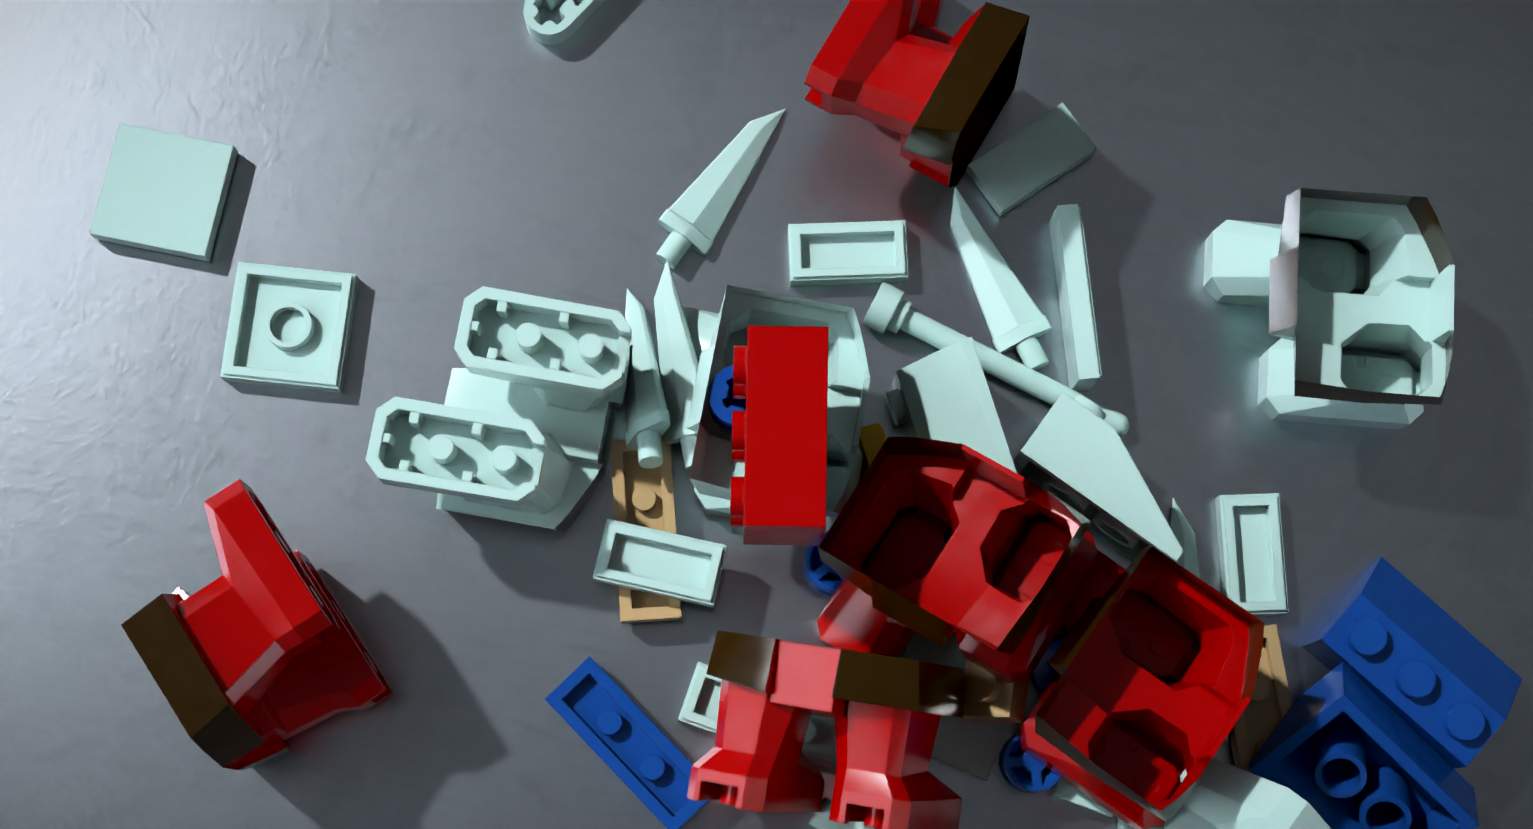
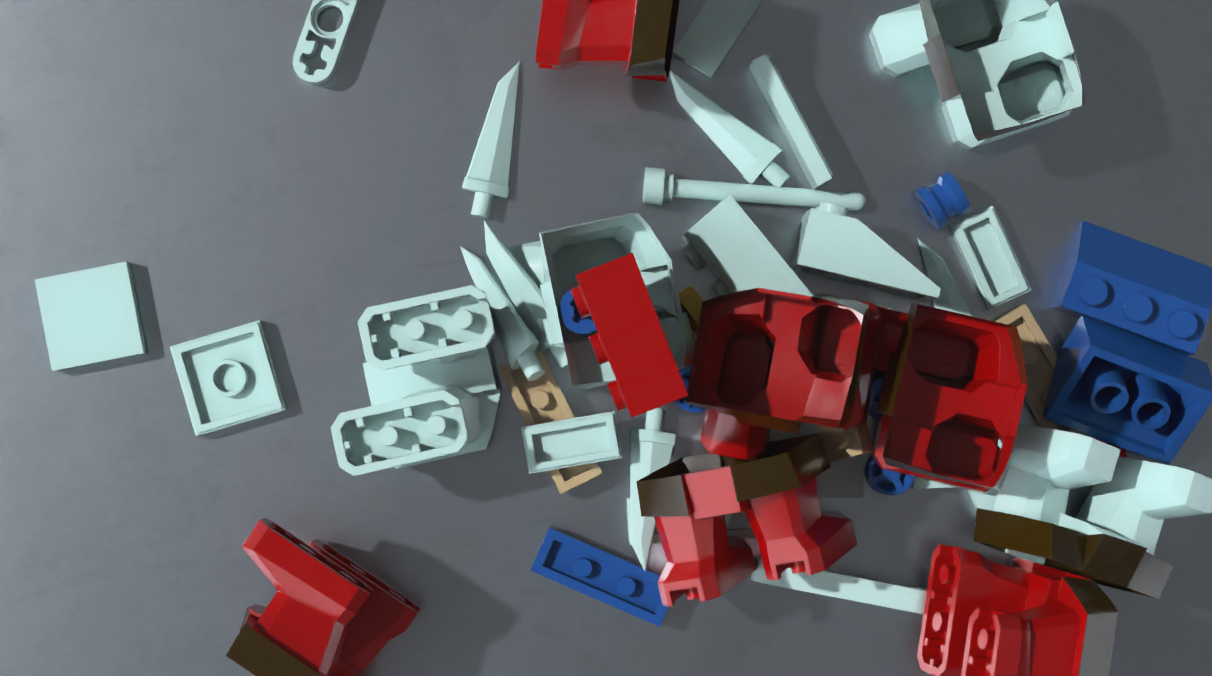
camera: 20 degrees left, 10 degrees up
light aqua tile [788,220,908,286] -> none
none -> light aqua bar [629,408,677,571]
none -> blue wheel [914,172,971,230]

